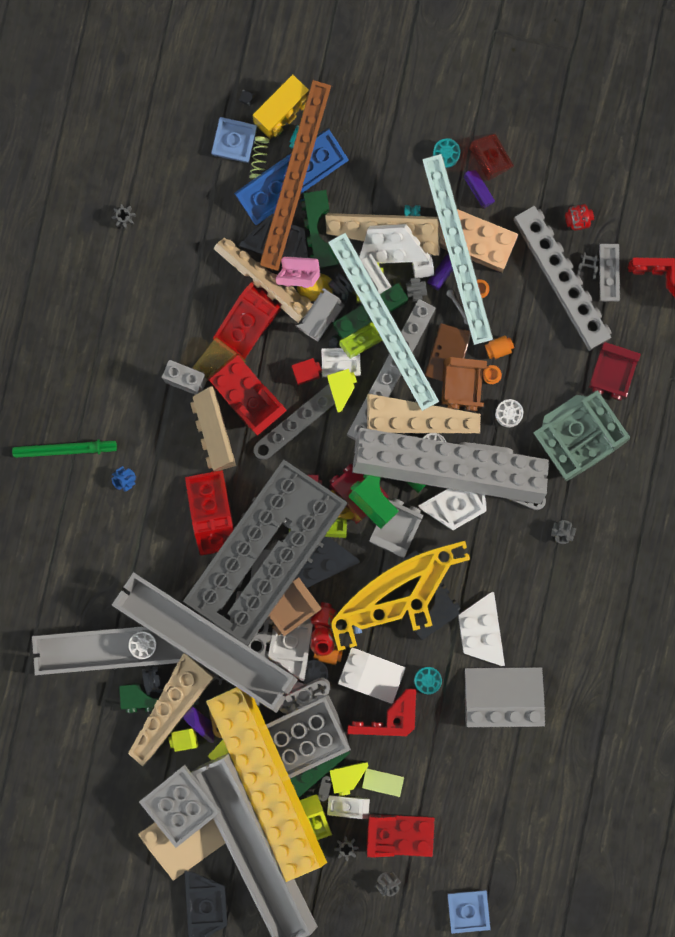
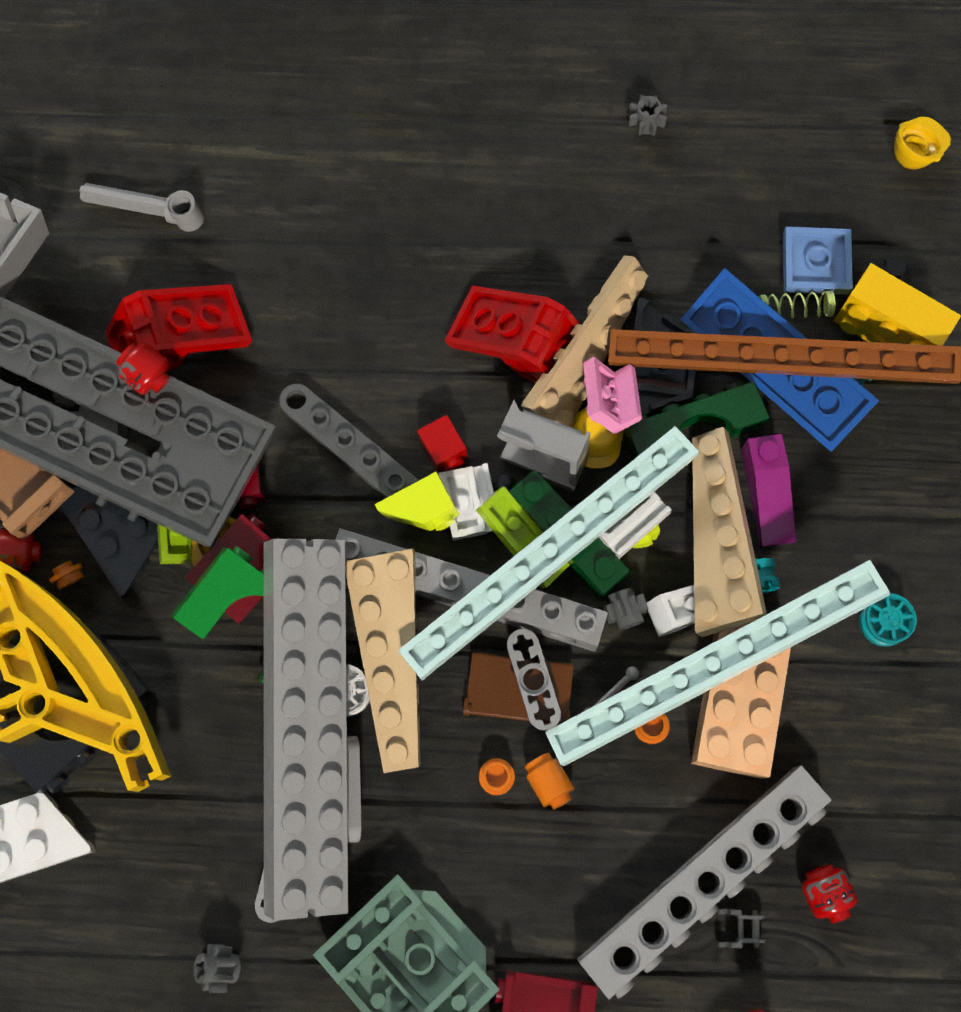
camera: 85 degrees right, 10 degrees down
green axle [12,439,117,458] -> none
blue gear [112,466,136,492] -> none
light grey panel [162,360,208,395] -> none
tan slope [191,386,236,472] -> none
clear yellow plate [193,337,246,380] -> none
red bracket [207,354,287,436] -> none
black wheel [328,274,357,304] -> none
white wing [359,224,430,263] -> none
light grey panel [369,498,423,558] -> none
white wing [418,489,486,530] -> none
dark purple slope [427,253,453,291] -> none
dark orange panel [442,357,487,411] -> none
dark purple slope [464,170,495,208] -> none
clear red slope [470,134,514,181] -> none
white wheel [495,399,523,428] -> none
light grey plate [599,244,620,302] -> none
none -> orange plate [49,560,84,590]
none -> light grey axle [79,183,204,232]
none -> red head [116,343,171,395]
none -> light grey beam [507,629,561,730]
none -> magenta slope [741,434,796,548]
none -> yellow hat [894,117,951,170]

